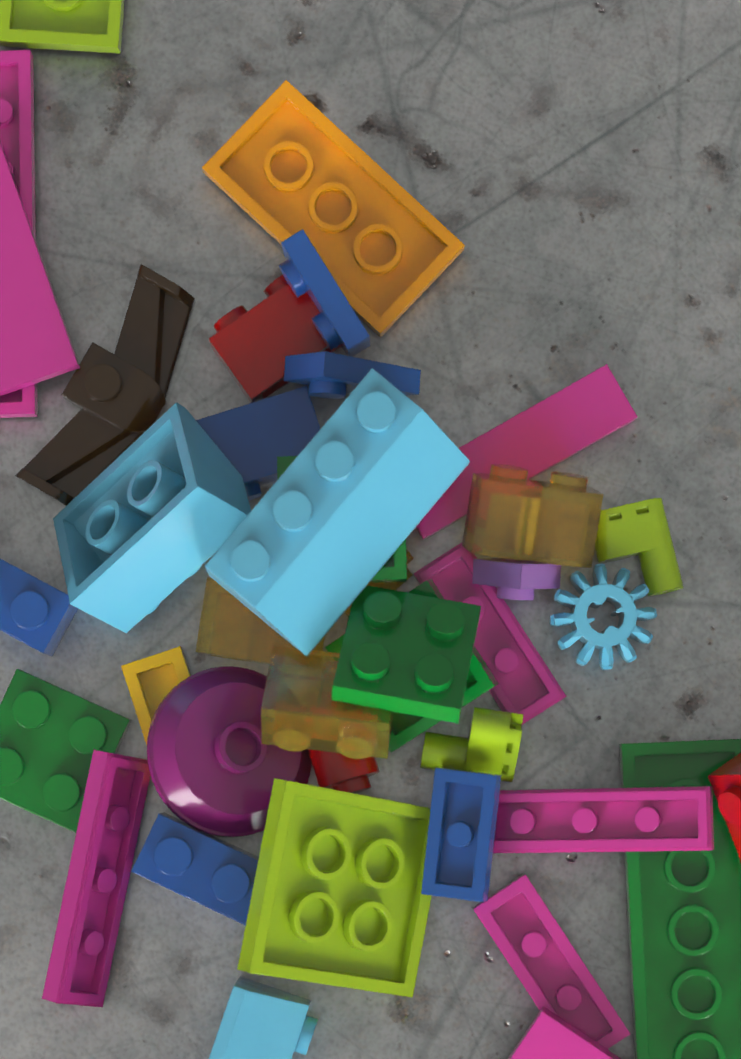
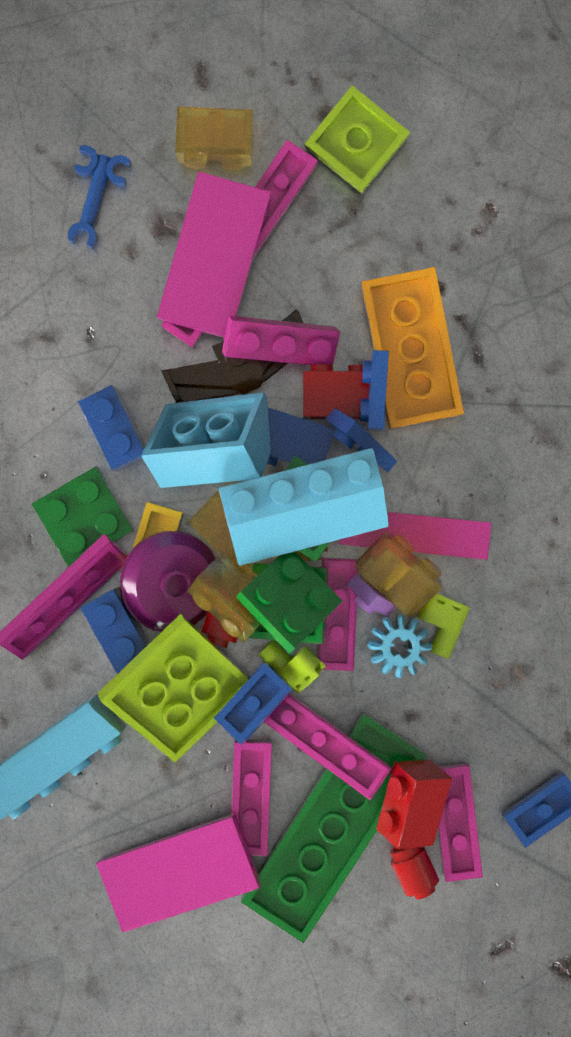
camera: 40 degrees right, 5 degrees up
none -> dark pink plate [222,315,340,365]

